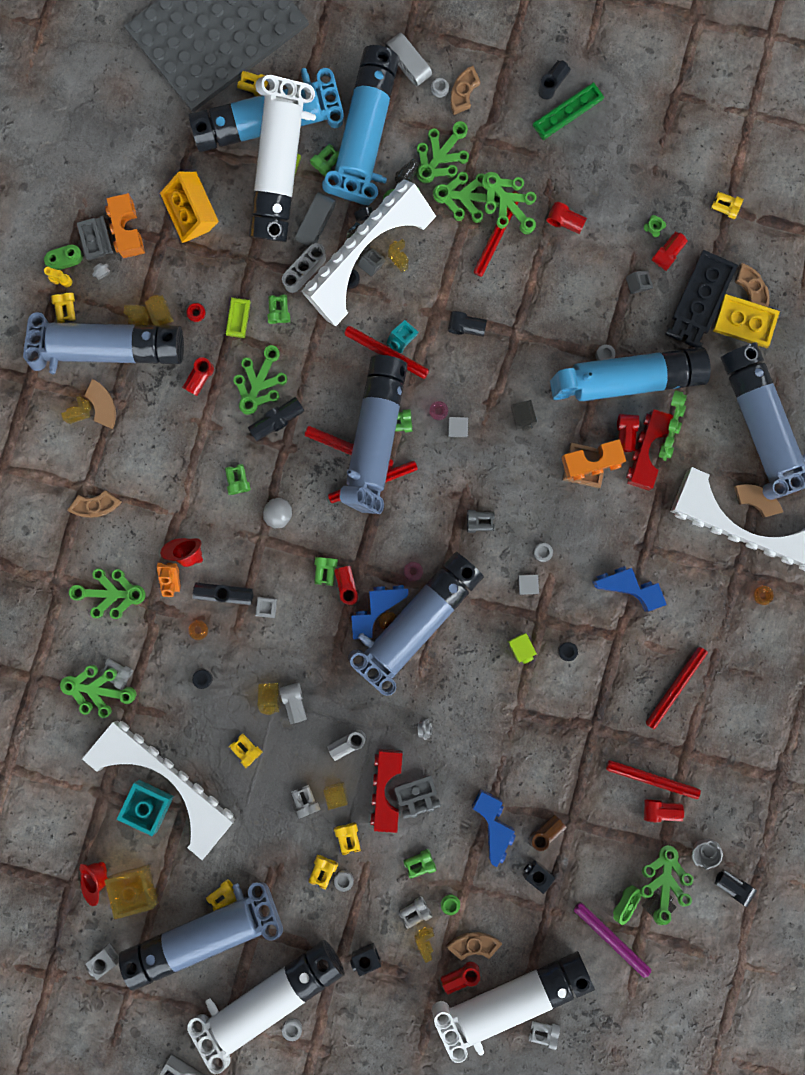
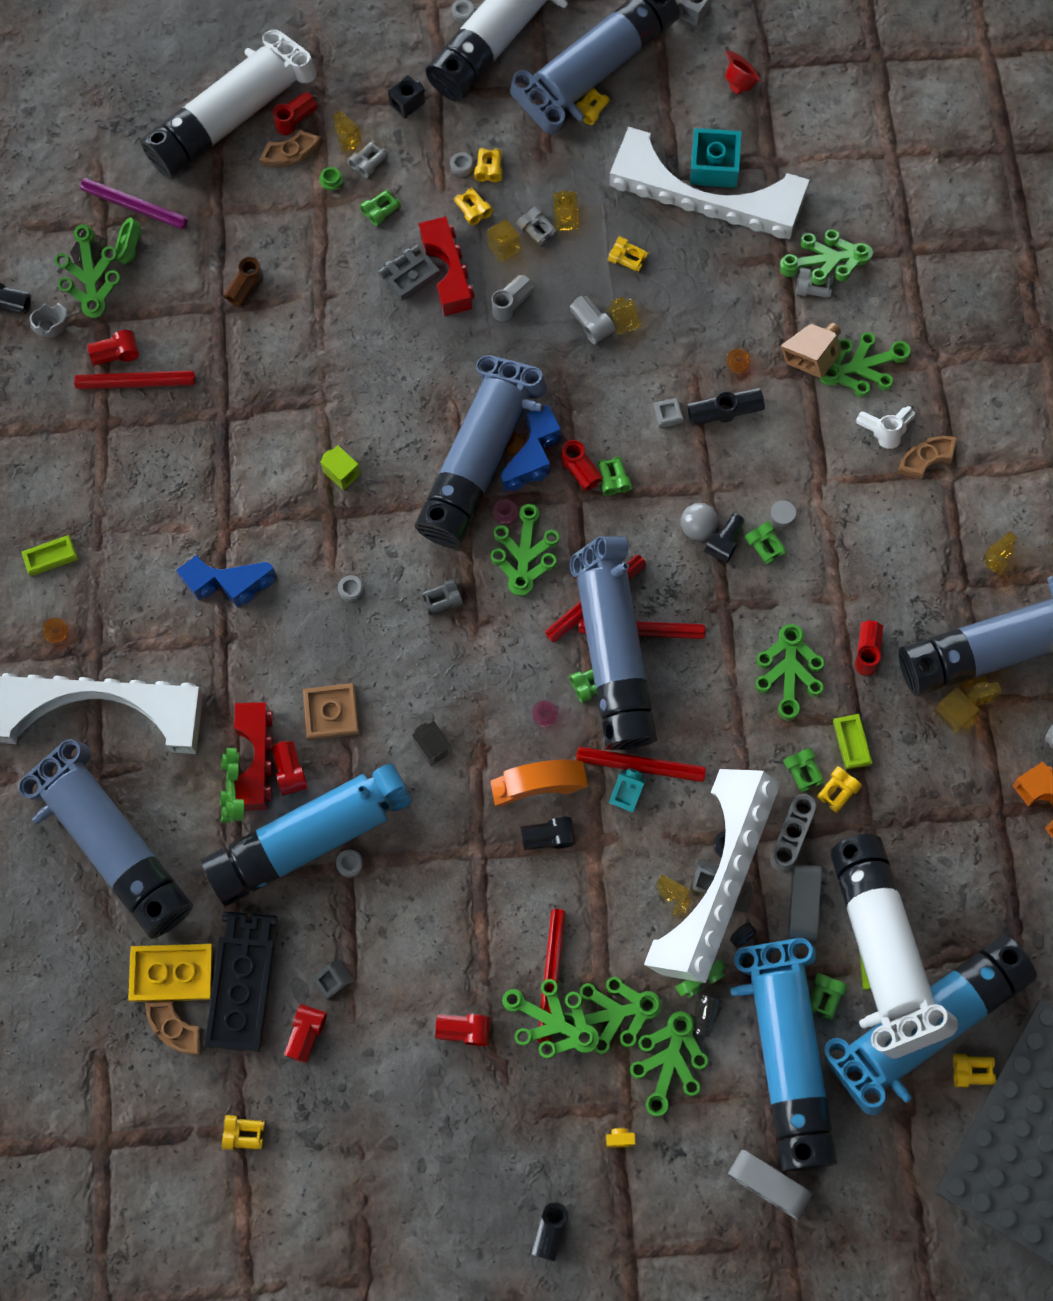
camera: 165 degrees right, 15 degrees down
medium nougat tile [85,379,116,429] -> none
clear yellow brick [105,864,158,920] -> none
orange hips [157,562,181,597] -> none
light orange slope [160,172,219,243] -> none
red piece [160,538,203,567] -> none
red plate [186,303,206,322] -> none
black tile [192,669,213,689] -> none
black piece [248,397,305,442] -> none
light grey plate [418,719,432,740] -> none
light grey plate [431,78,449,97] -> none
light grey tile [448,417,468,437] -> none
medium nougat tile [450,66,480,115] -> none
blue arch [472,789,516,867] -> none
light grey tile [518,575,539,595] -> none
black brick [523,859,556,894] -> none
light grey piece [529,1021,560,1050] -> none
green tile [533,82,604,140] -> none
black tile [558,642,578,661] -> none
orange arch [561,439,626,481] -> none
bright green plate [644,215,666,237] -> none
red axle [646,647,708,729] -> none
medium nougat tile [734,484,783,518] -> none
none -> lime tile [21,535,78,577]
none -> orange arch [490,760,588,807]
none -> bright green plant [491,504,559,596]
none -> clear yellow bracket [553,191,579,230]
none -> yellow plate [606,1128,635,1148]
none -> black pin [704,513,745,564]
none -> light grey tile [770,501,796,527]
none -> medium nougat torso [781,323,841,378]
none -> yellow piece [817,766,862,813]
none -> white axle [856,406,915,449]

